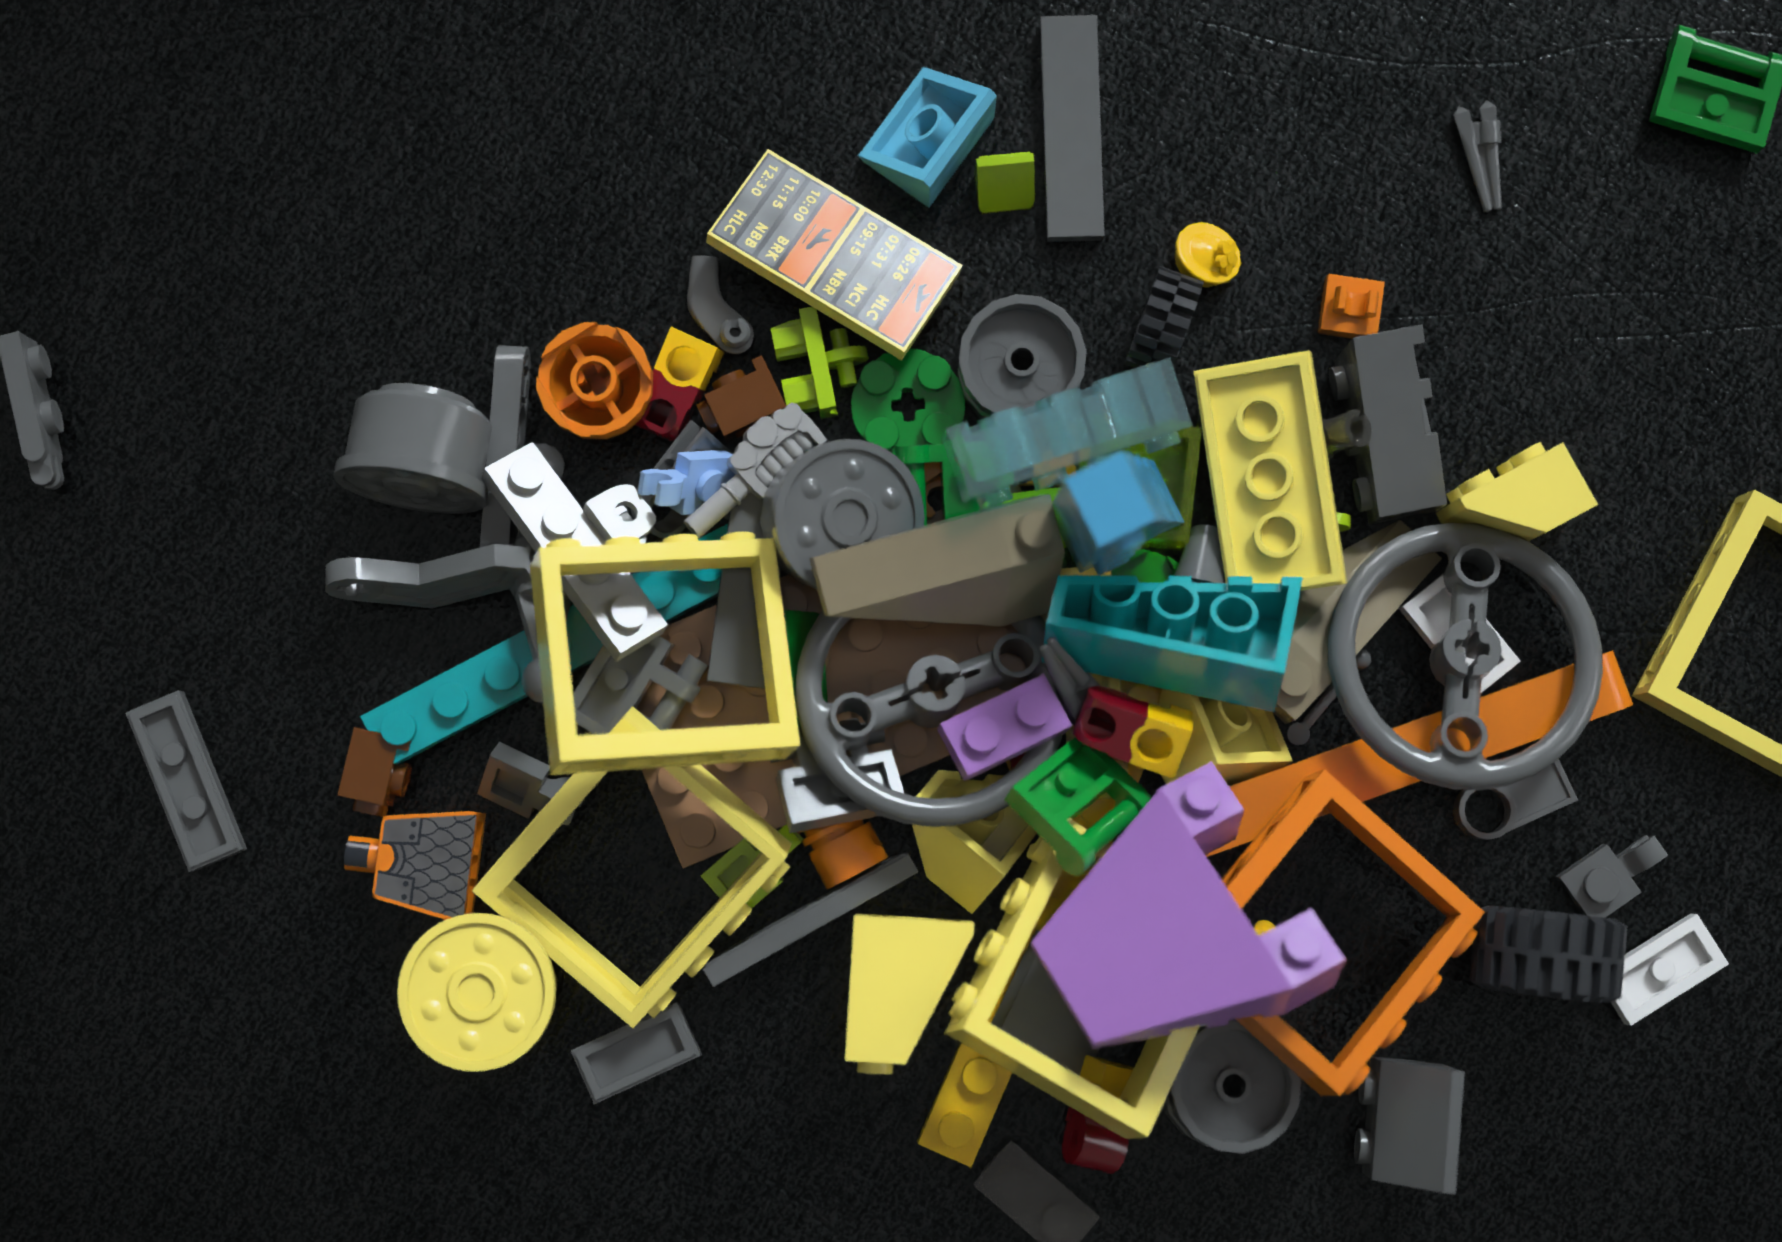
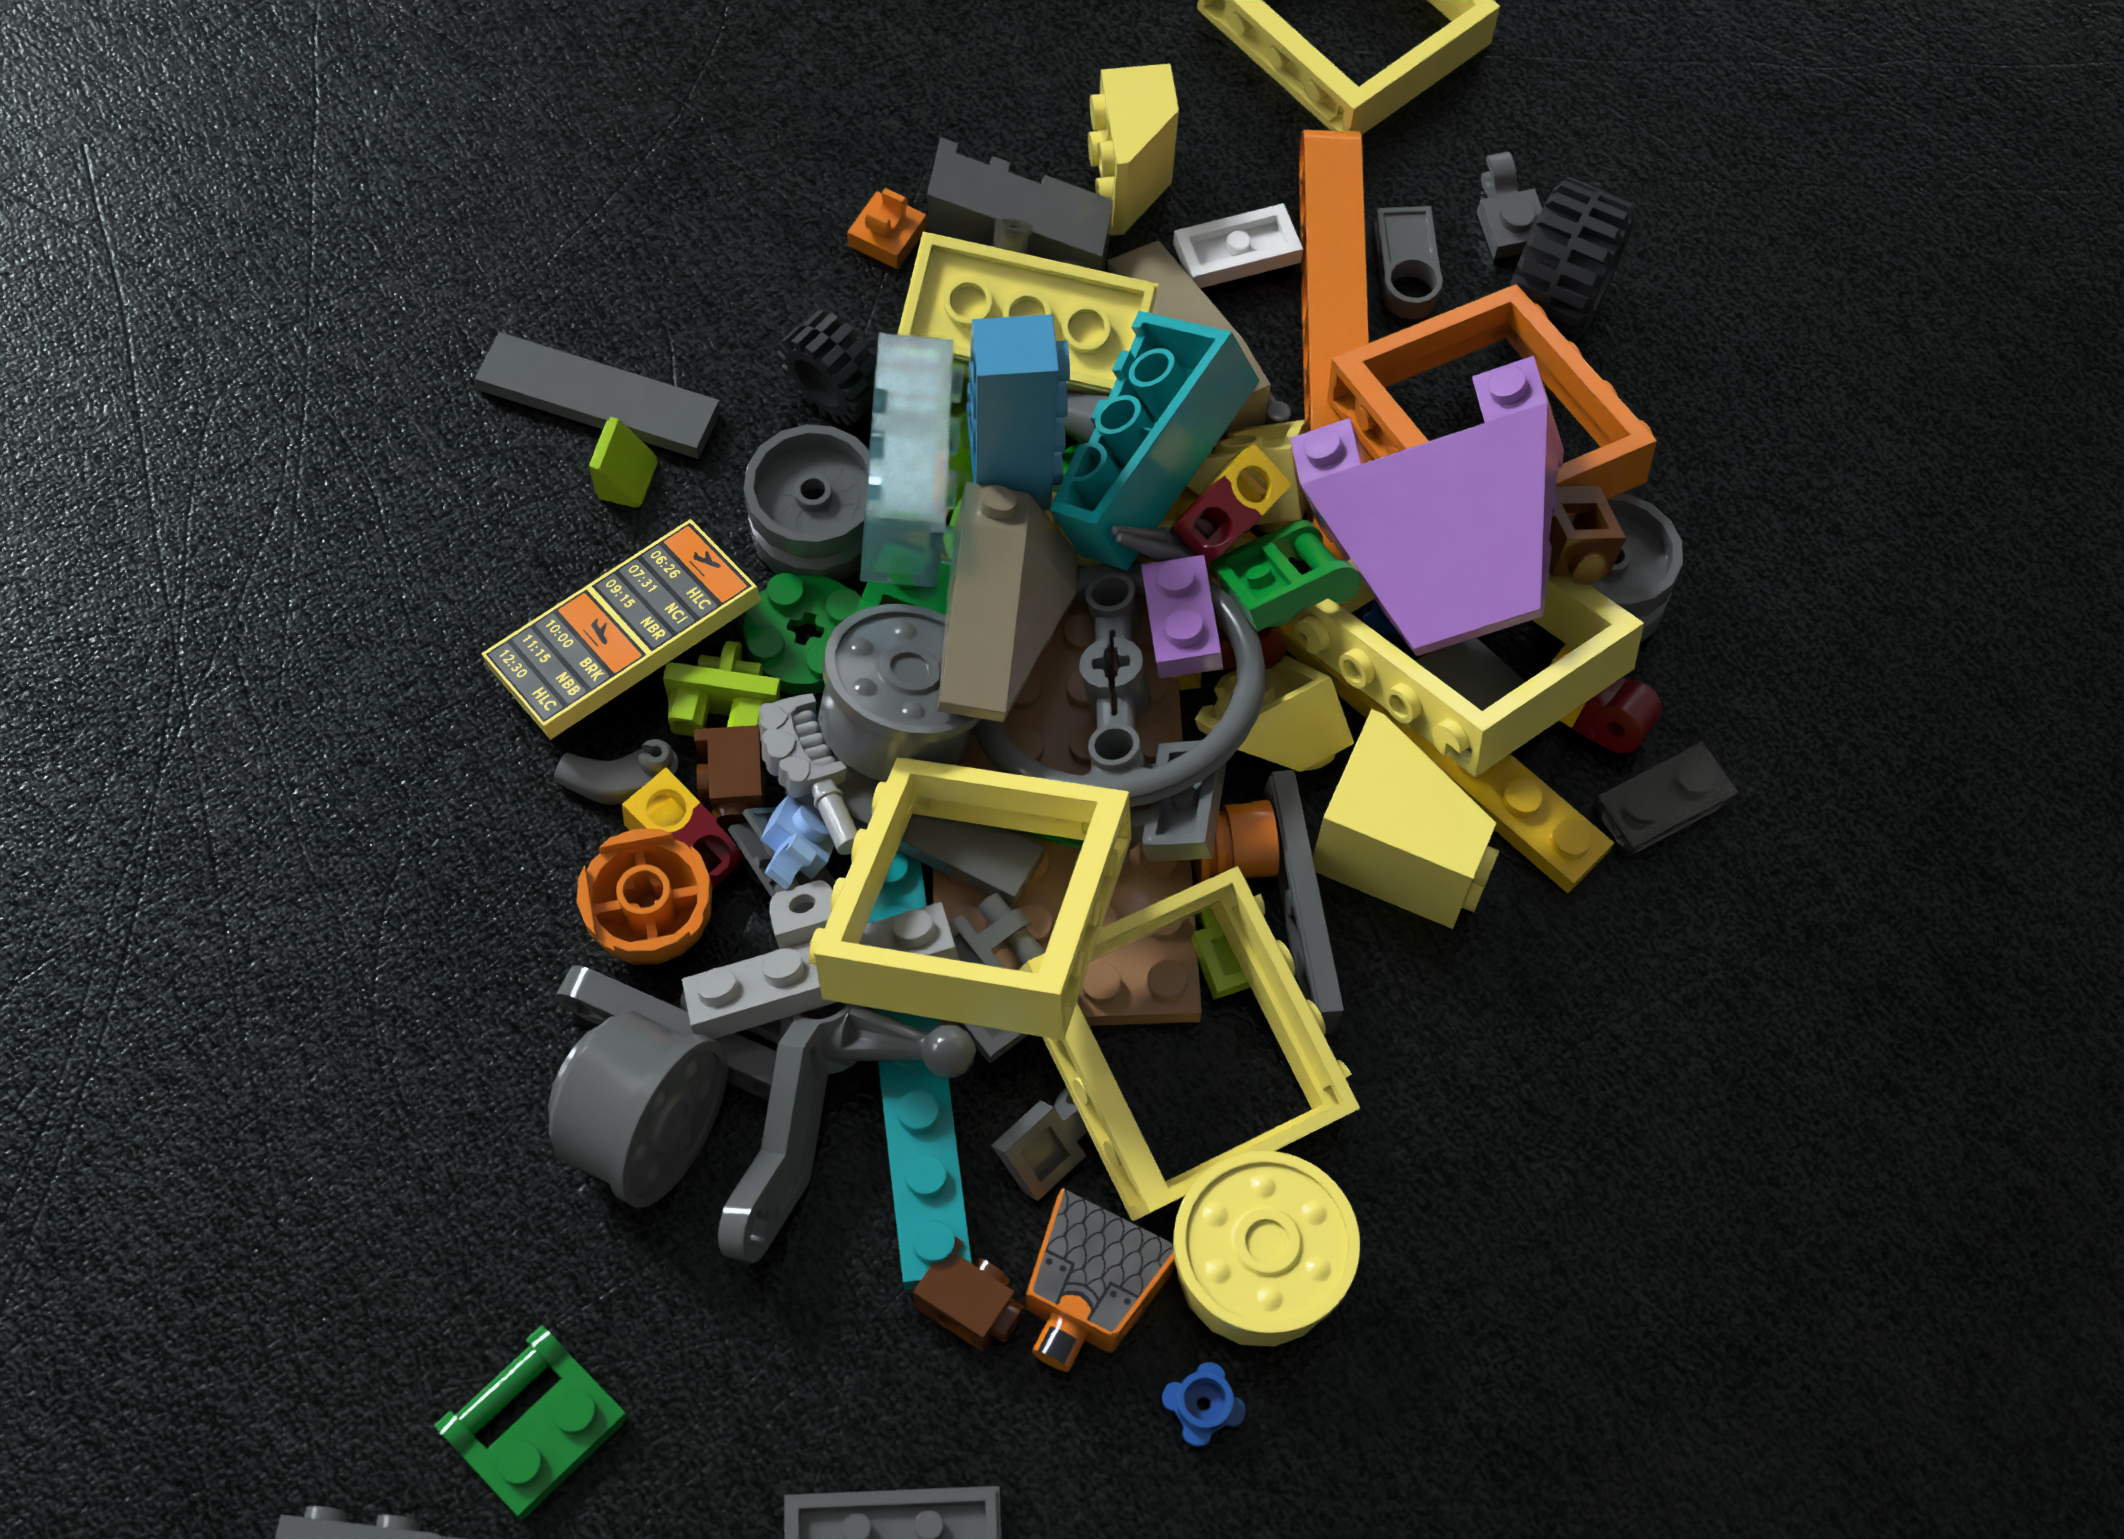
camera: 75 degrees left, 20 degrees down
dark grey tile [571,1001,702,1104] -> none
medium azure slope [858,67,997,208] -> none
yellow hat [1175,222,1241,288] -> none
dark grey piece [1328,523,1603,790] -> none
dark grey slope [1354,1056,1464,1194] -> none
dark grey piece [1453,100,1502,212] -> none
white plate [1611,914,1729,1026] -> none
none -> green plate [434,1325,629,1521]
none -> blue plate [1162,1362,1245,1447]
none -> reddish brown brick [1549,486,1626,585]

